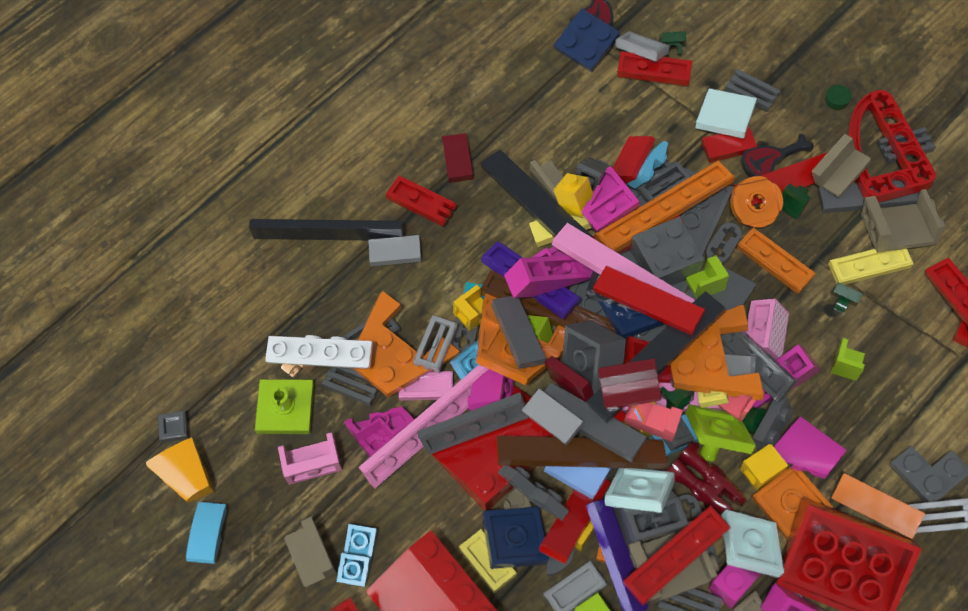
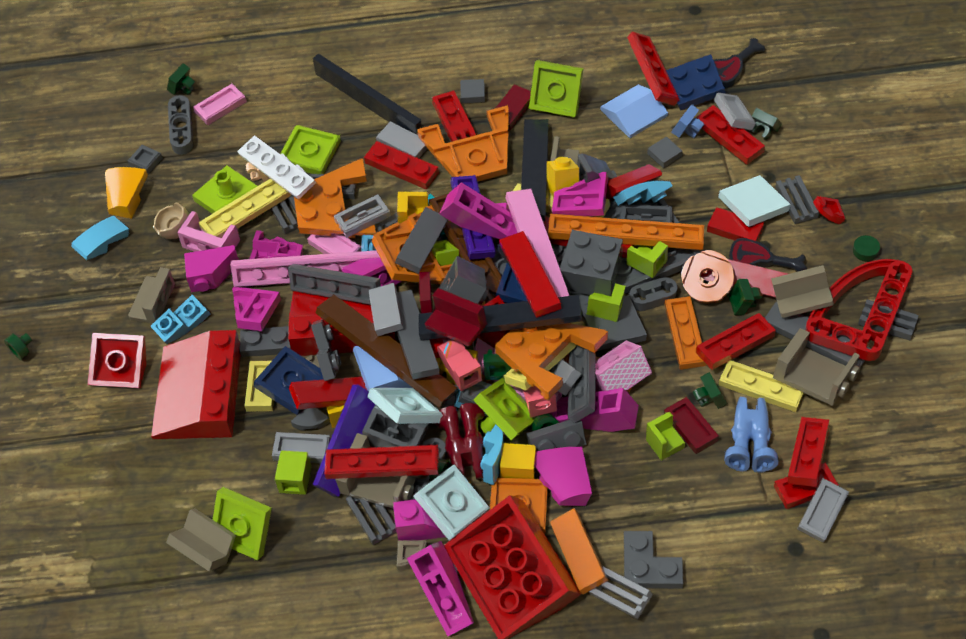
camera: 40 degrees right, 10 degrees down
none -> tan hair [153,202,189,239]
none -> dark green tile [167,63,195,95]
none -> dark grey beam [168,95,193,155]
none -> dark pink slope [184,245,239,293]
none -> bright pink tile [193,84,246,125]
none -> light yellow tile [199,179,292,238]
none -> dark pink wing [232,287,281,331]
none -> dark grey plate [240,326,291,357]
none -> lime tile [280,125,341,174]
none -> red plate [364,141,439,190]
none -> orange wing [417,105,509,182]
none -> dark grey tile [460,79,485,103]
none -> medium azure slope [480,424,503,485]
none -> lime tile [529,60,584,117]
none -> light blue slope [600,85,668,138]
none -> red tile [627,31,679,106]
none -> lime panel [627,241,668,278]
none -> dark grey tile [648,136,682,168]
none -> dark red tile [664,397,719,454]
none -> medium blue tile [672,104,704,138]
none -> red plate [695,313,776,370]
none -> medium blue piece [725,397,778,472]
none -> red tile [813,196,845,224]

